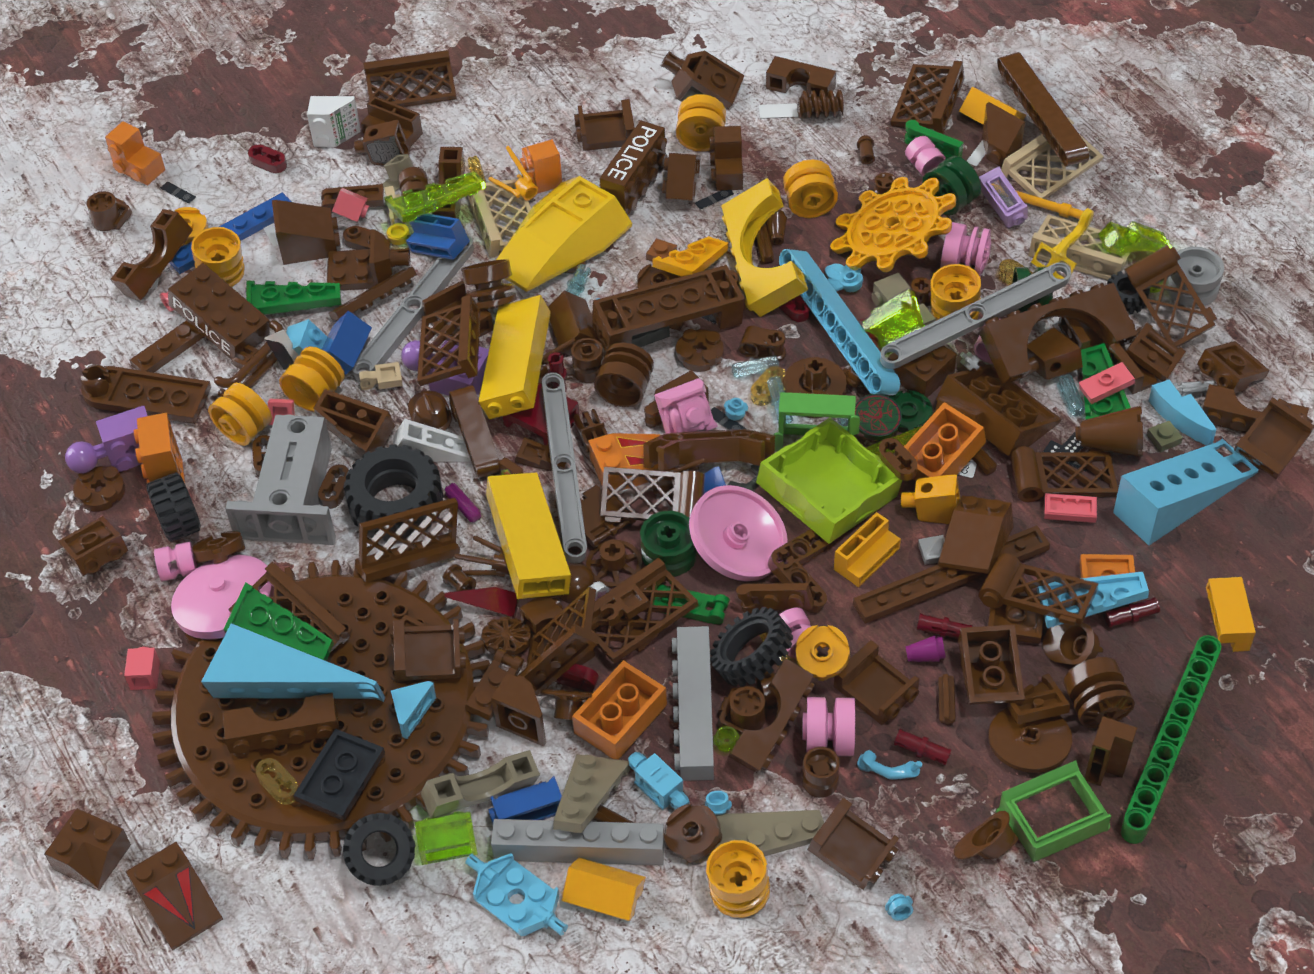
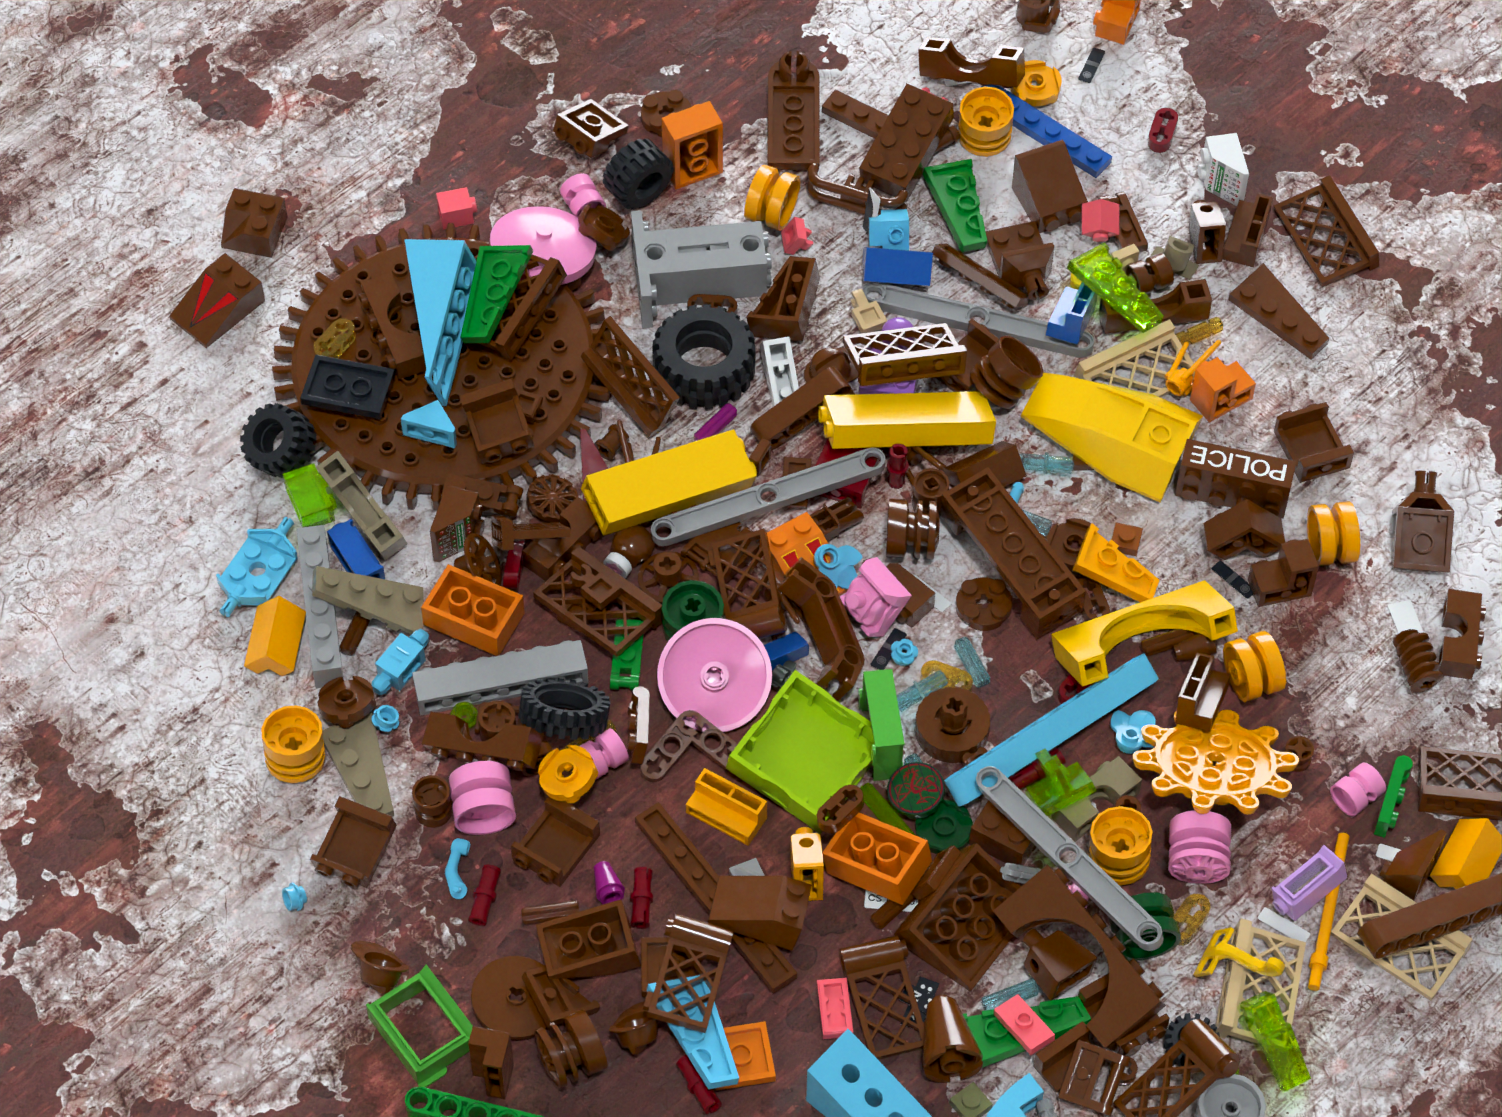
camera: 75 degrees right, 5 degrees up
medium lavender brick [65,406,148,473] -> none
light orange wheel [279,346,345,412] -> none
reddish brown plate [343,226,385,250] -> none
reddish brown piece [738,326,786,362] -> none
reddish brown pin [857,135,875,165] -> none
dark green wheel [922,156,981,216] -> none
none -> medium azure plate [814,544,863,589]
none -> reddish brown piece [1175,652,1230,732]
none -> reddish brown wing [1228,263,1329,360]
none -> white sticker [1258,907,1310,942]

